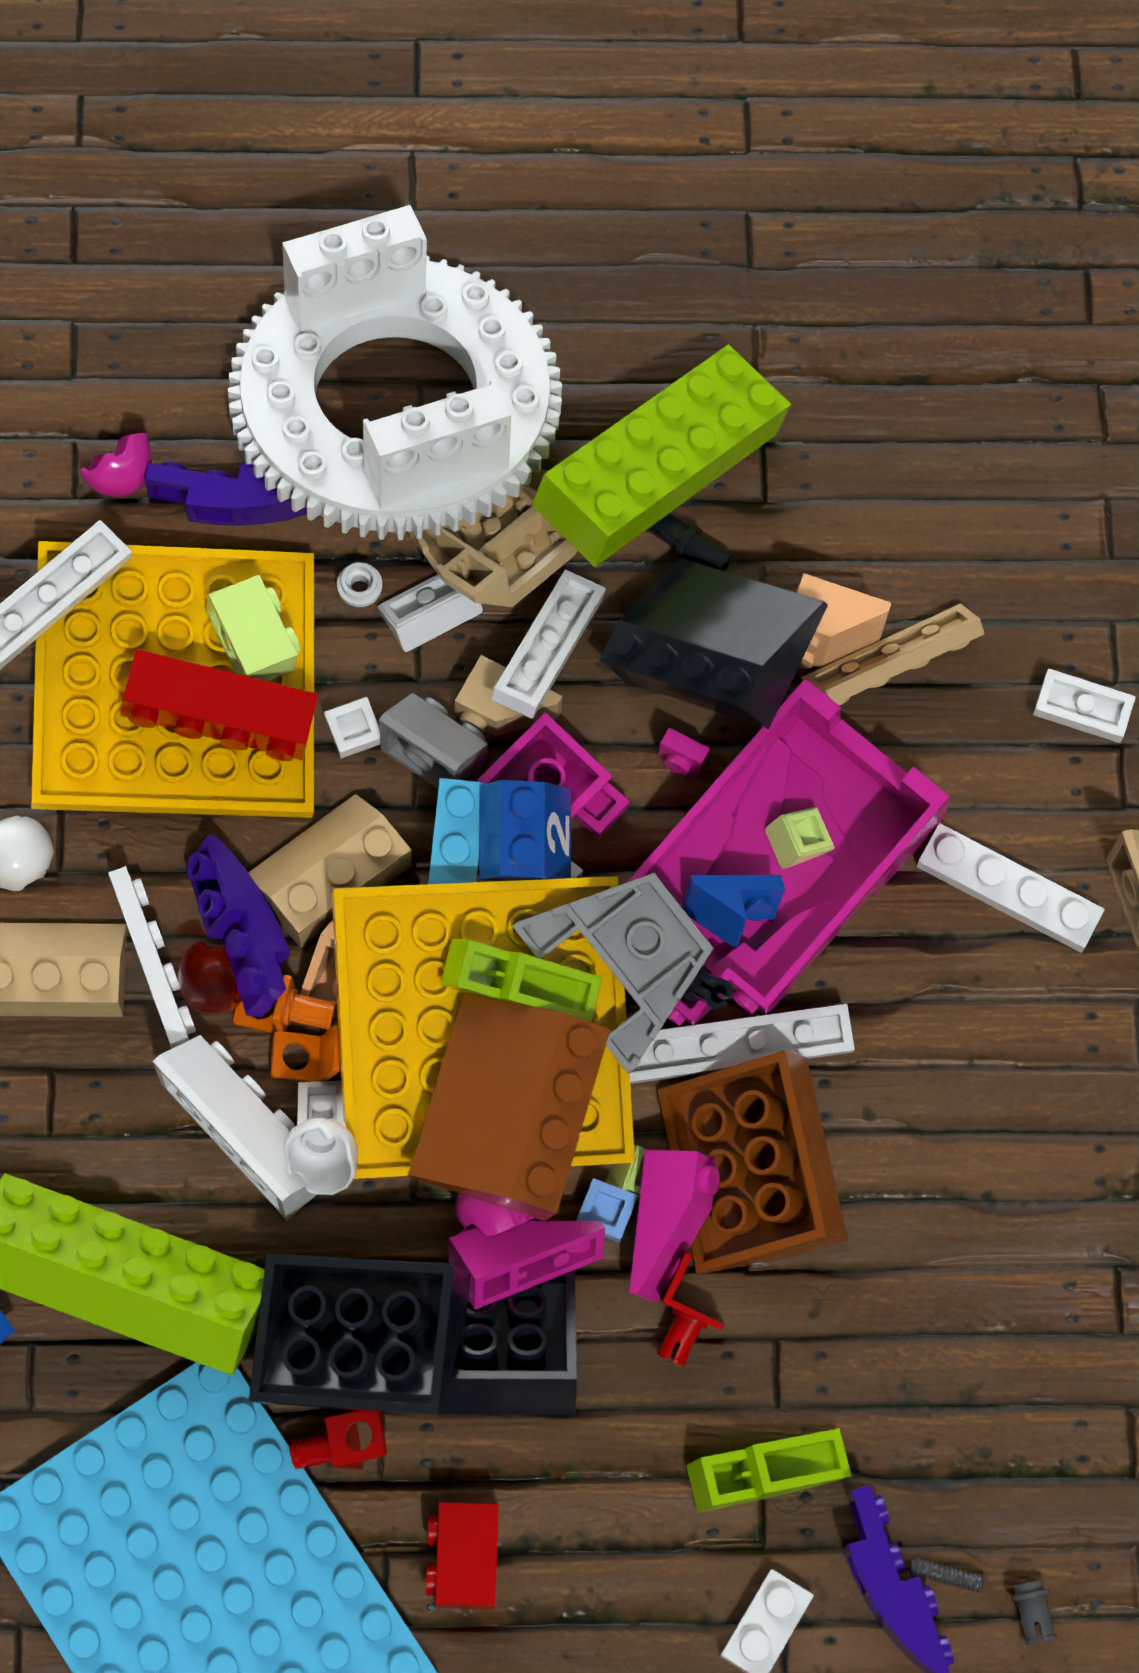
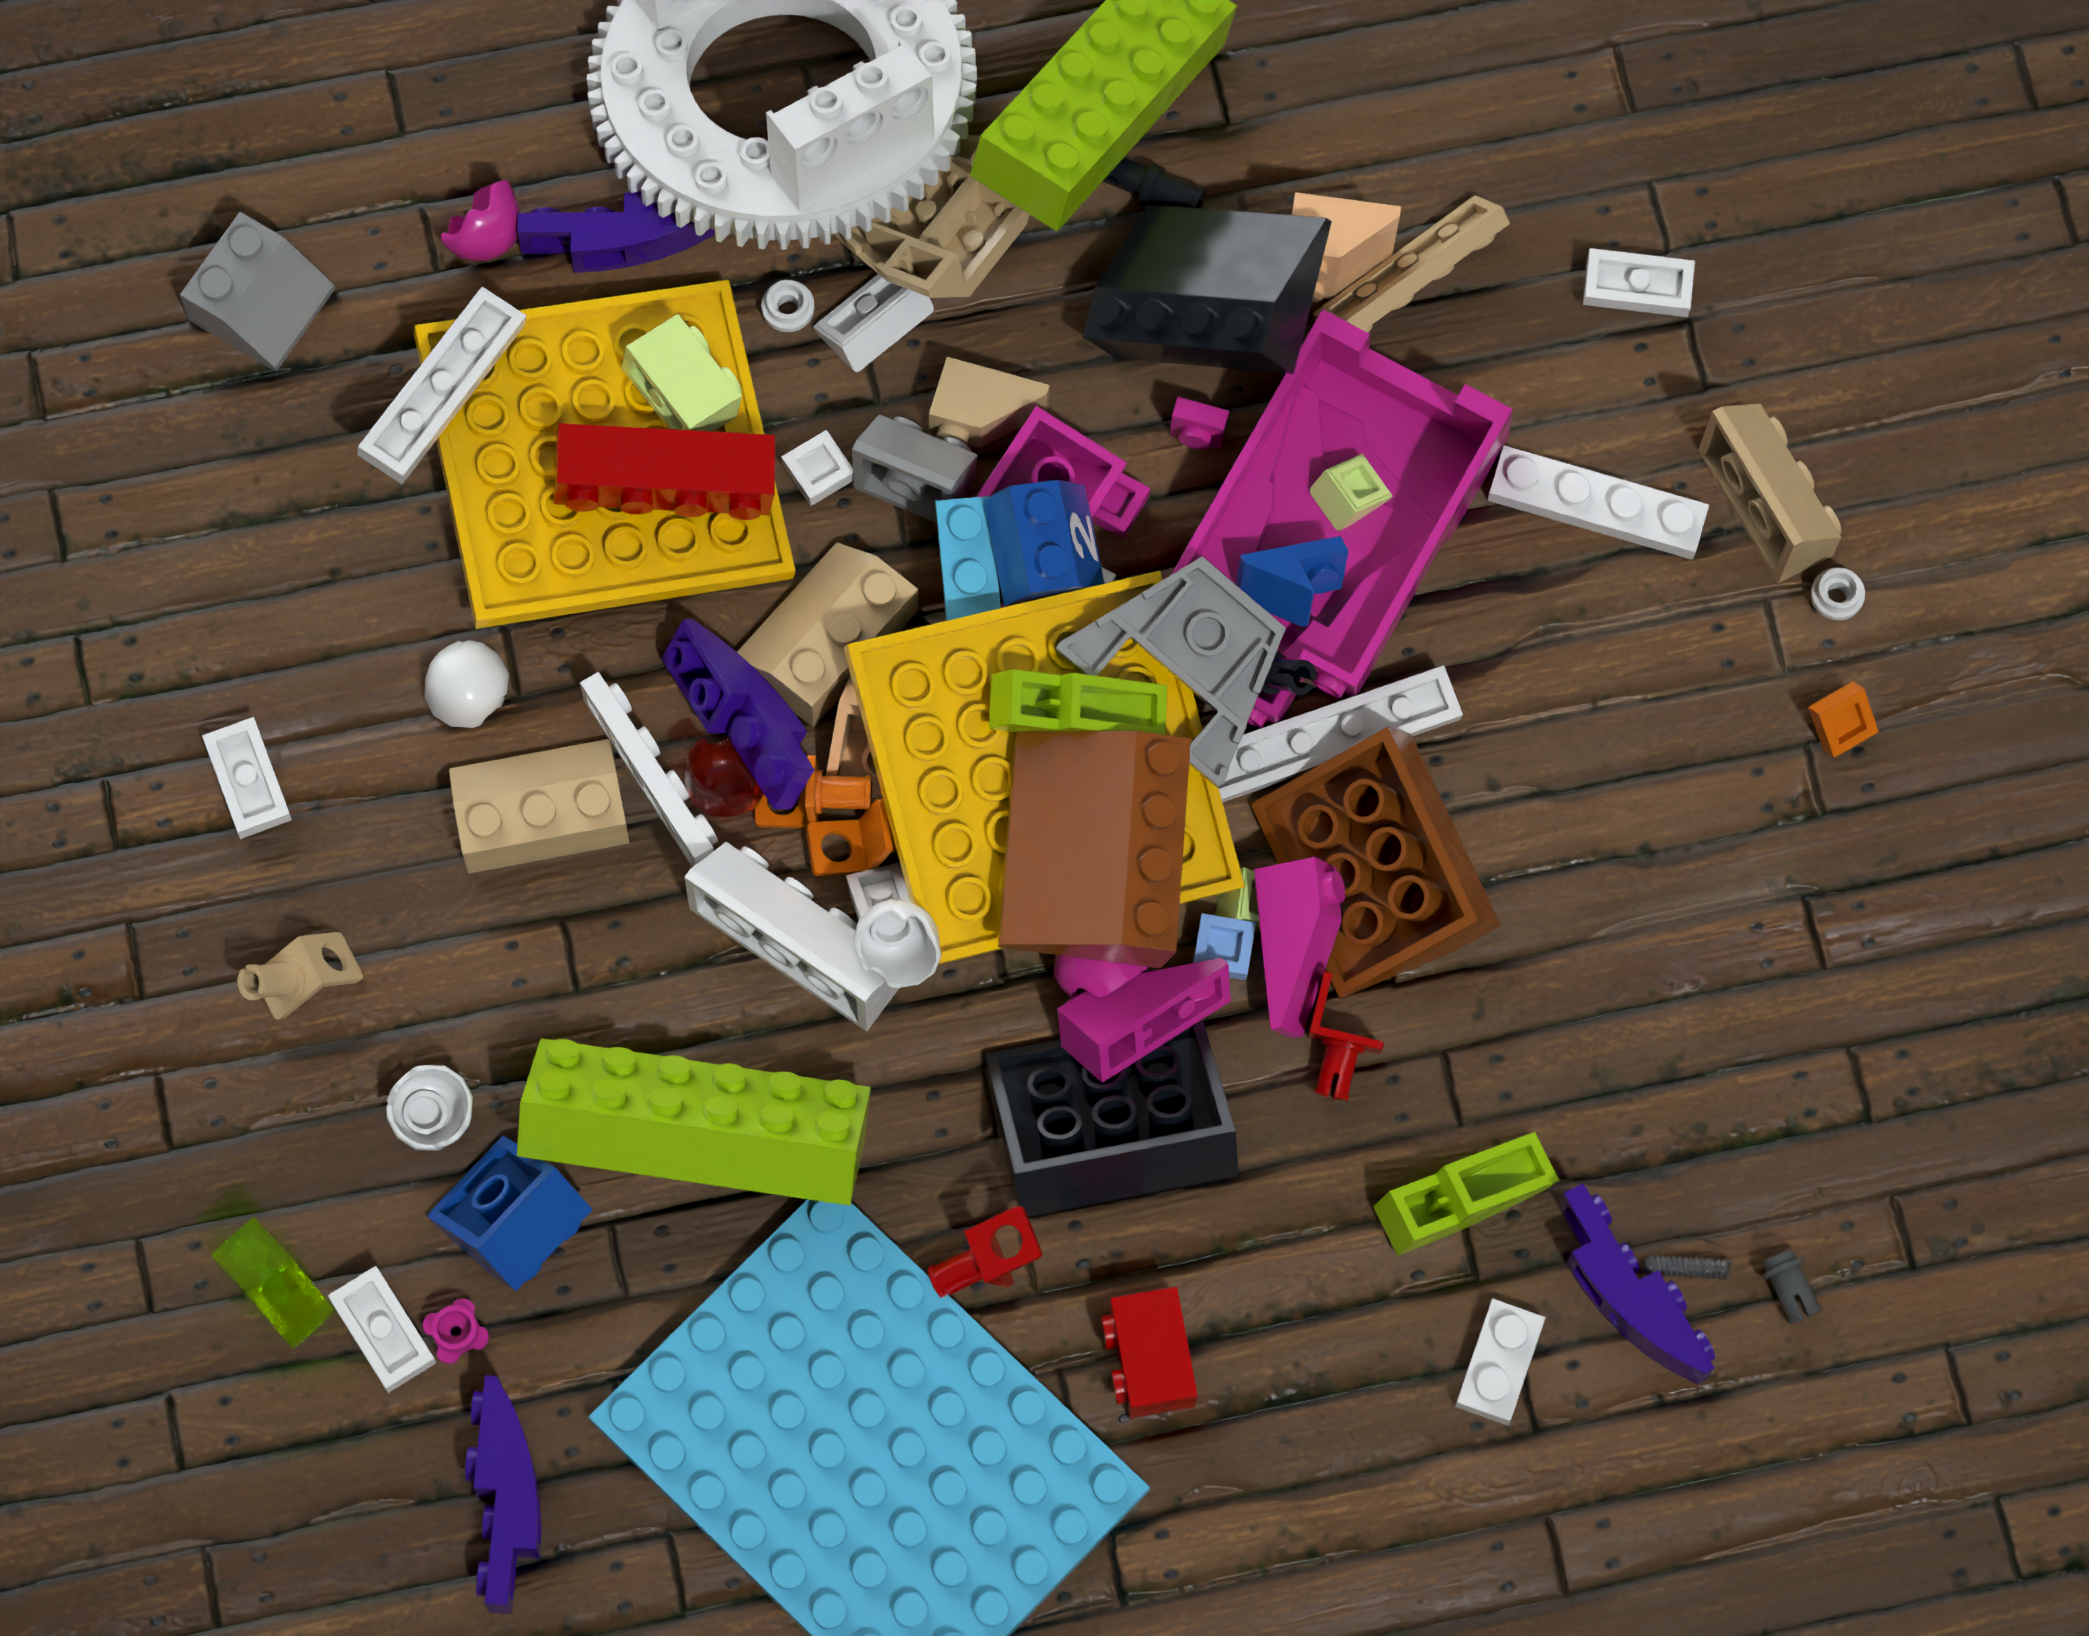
camera: 10 degrees left, 0 degrees up
black slope [249,1254,471,1416] -> none
white plate [491,569,606,719] -> none

